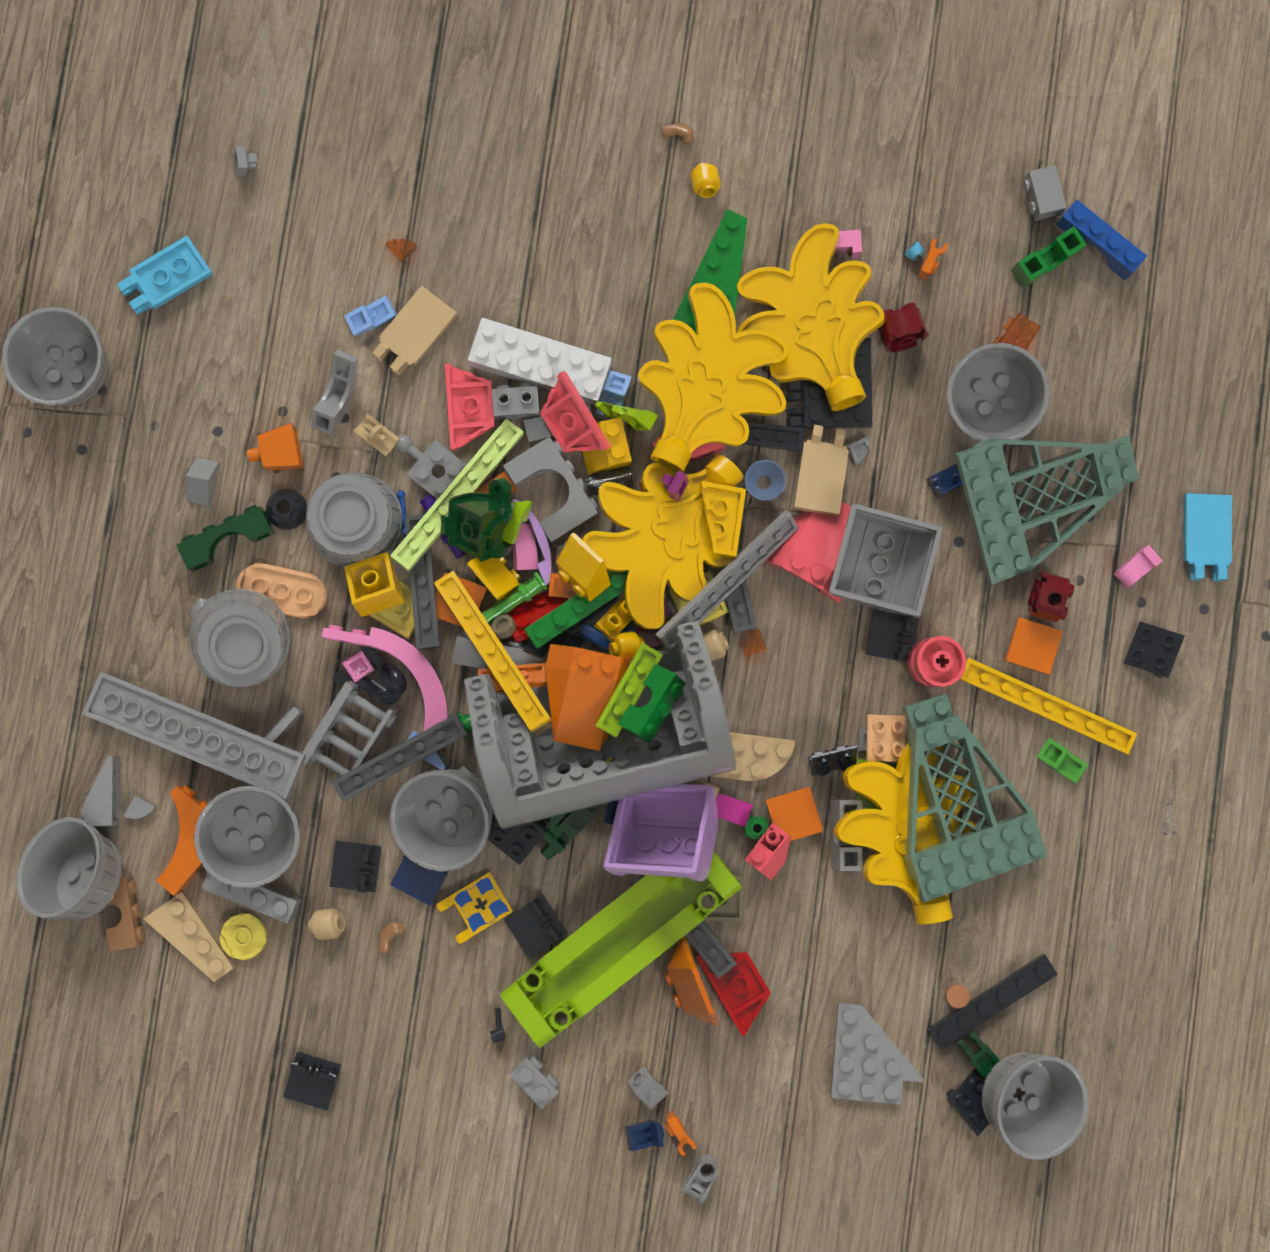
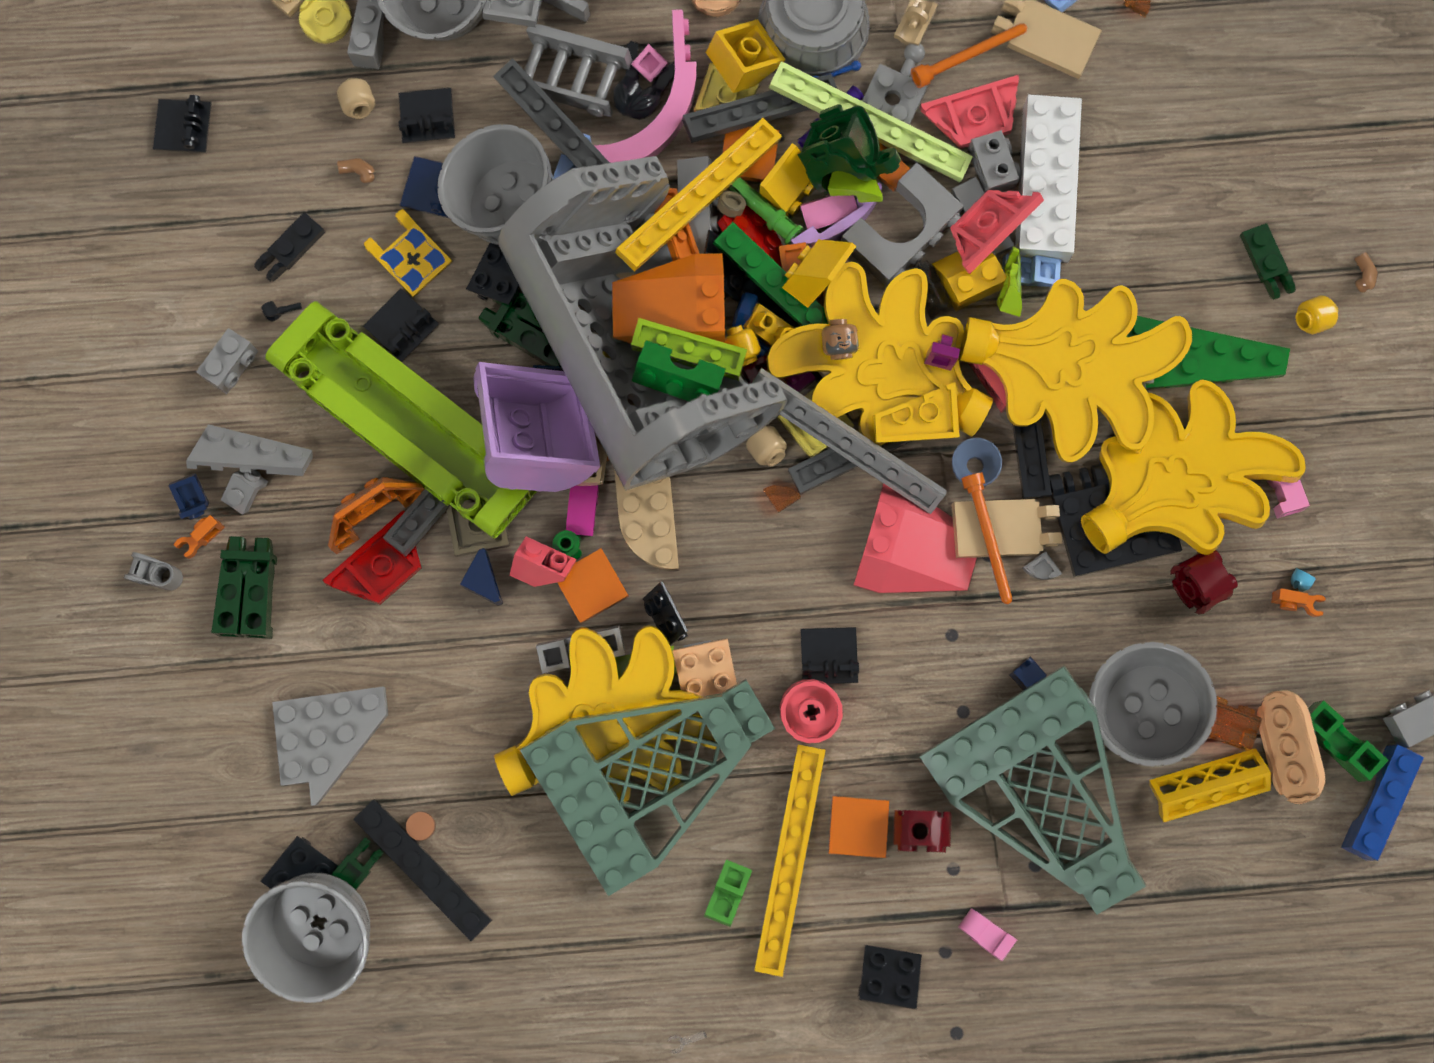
camera: 80 degrees right, 5 degrees down
light grey container [828,503,943,618] -> none
medium azure tile [1183,493,1232,582] -> none
none -> light grey wing [186,424,313,476]
none -> dark green hips [211,536,277,639]
none -> black hinge [254,212,326,282]
none -> dark blue slope [460,548,503,606]
none -> medium nougat head [822,319,859,360]
none -> orange piece [911,23,1027,89]
none -> orange piece [961,472,1013,604]
none -> yellow fence [1149,748,1271,823]
none -> dark green hinge [1240,223,1296,300]
none -> light nougat tile [1257,690,1325,804]

